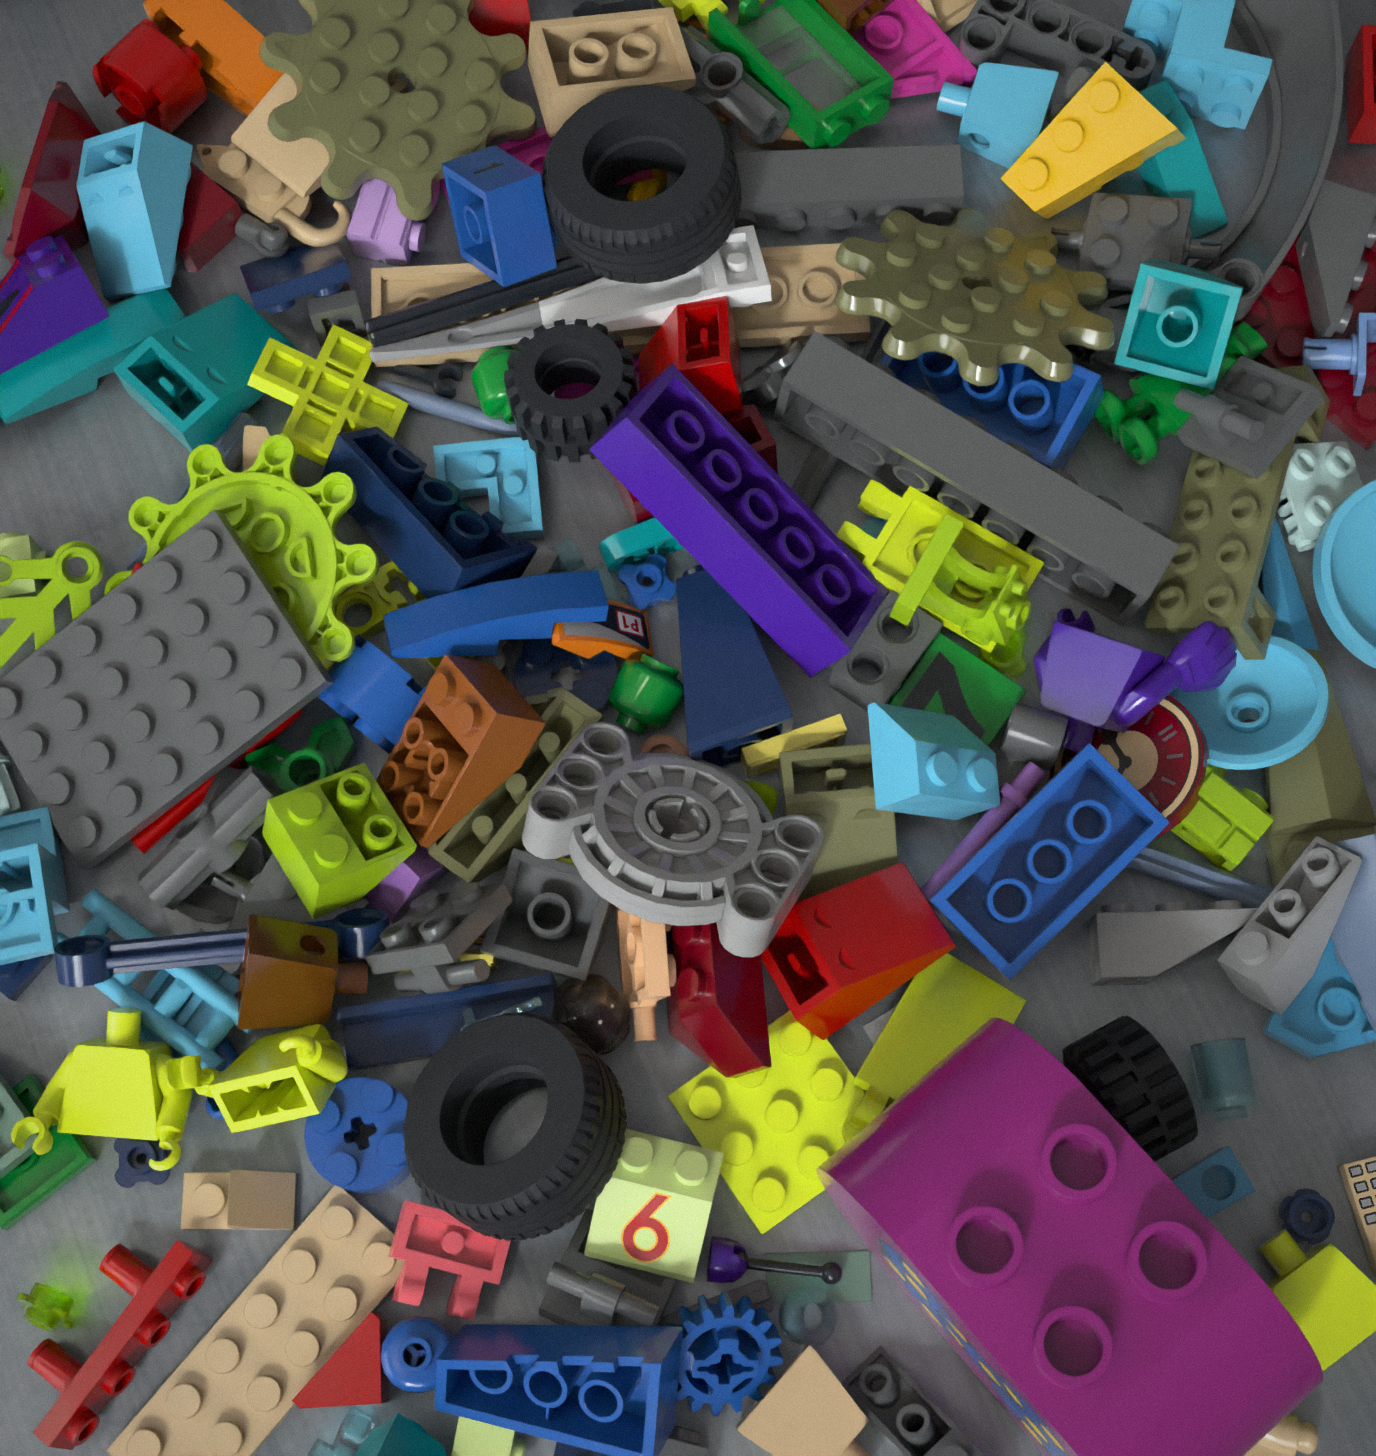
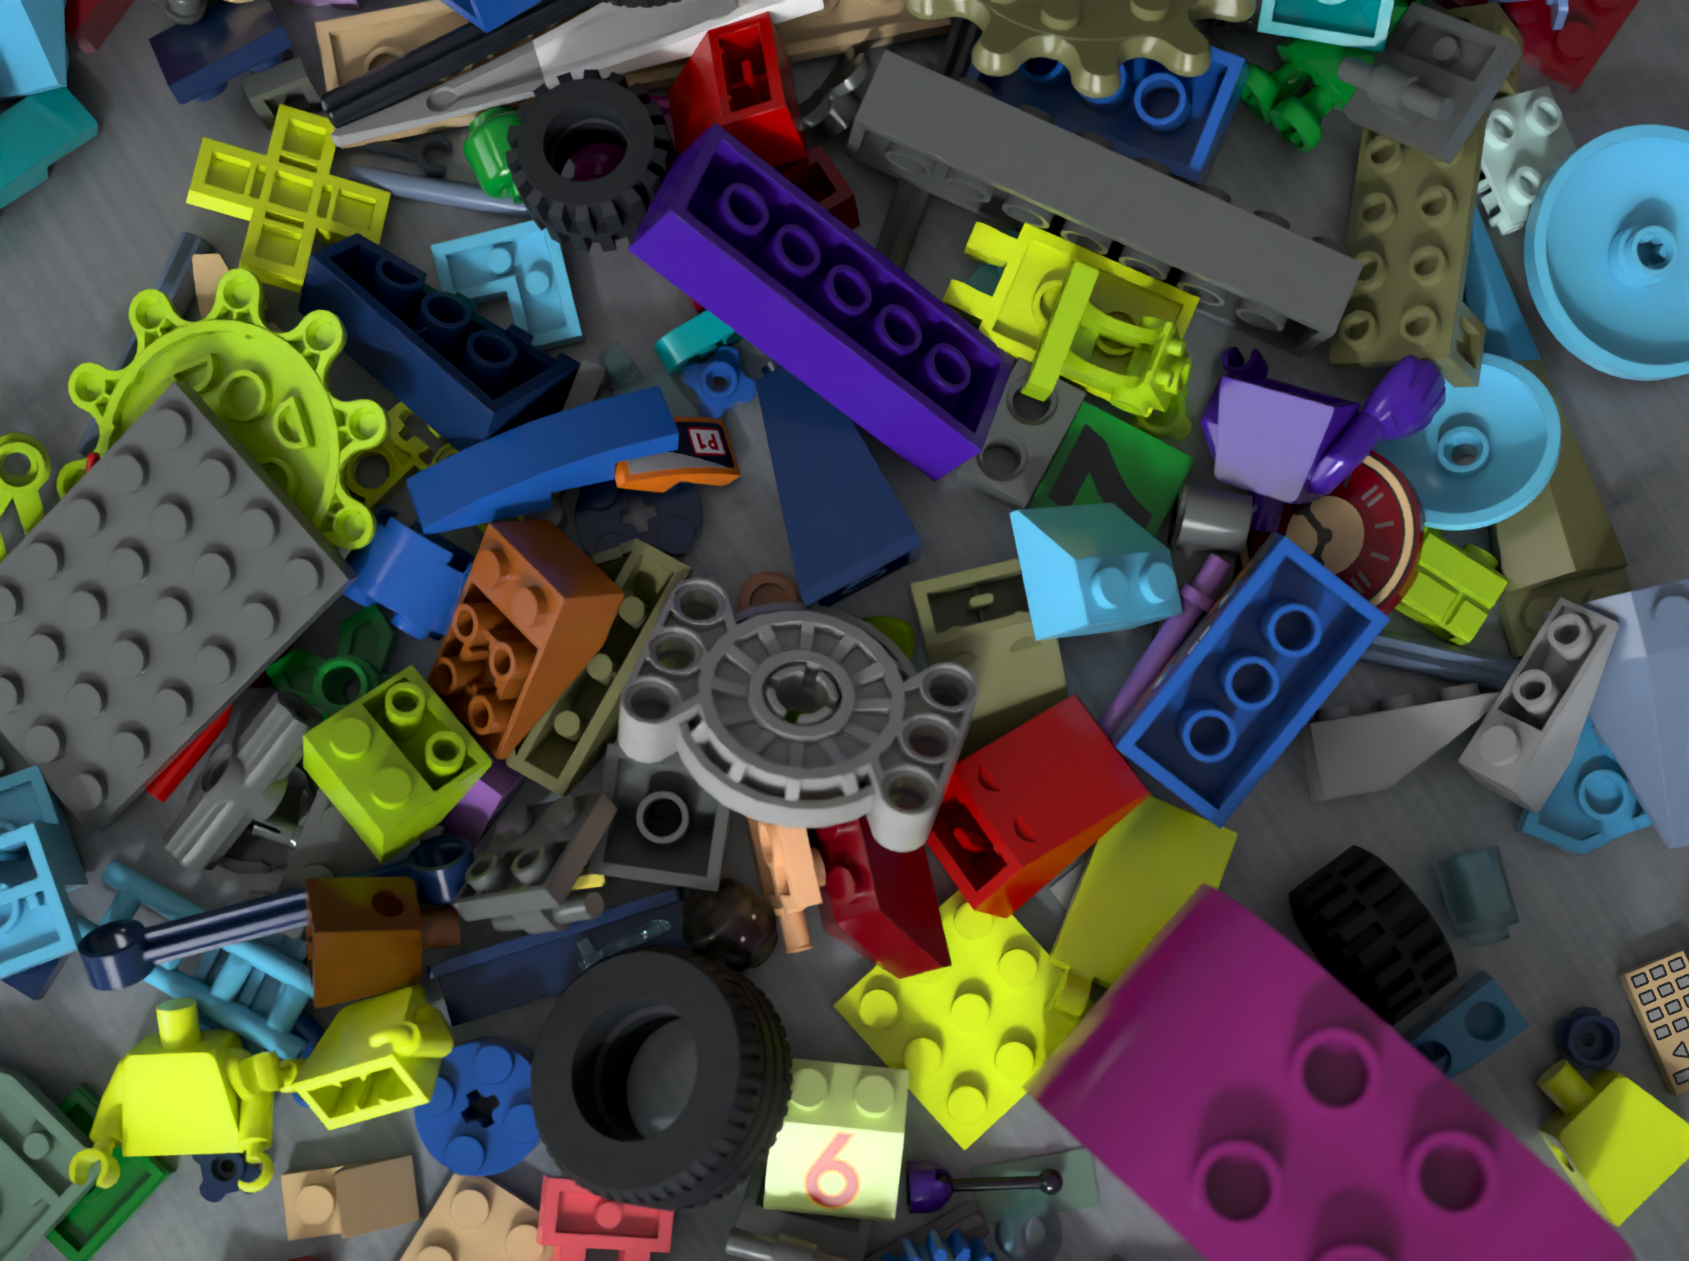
camera: 10 degrees left, 10 degrees up
teal slope [113,293,301,452] -> none
green head [608,653,684,735] -> none
light yellow tile [741,713,847,779] -> none

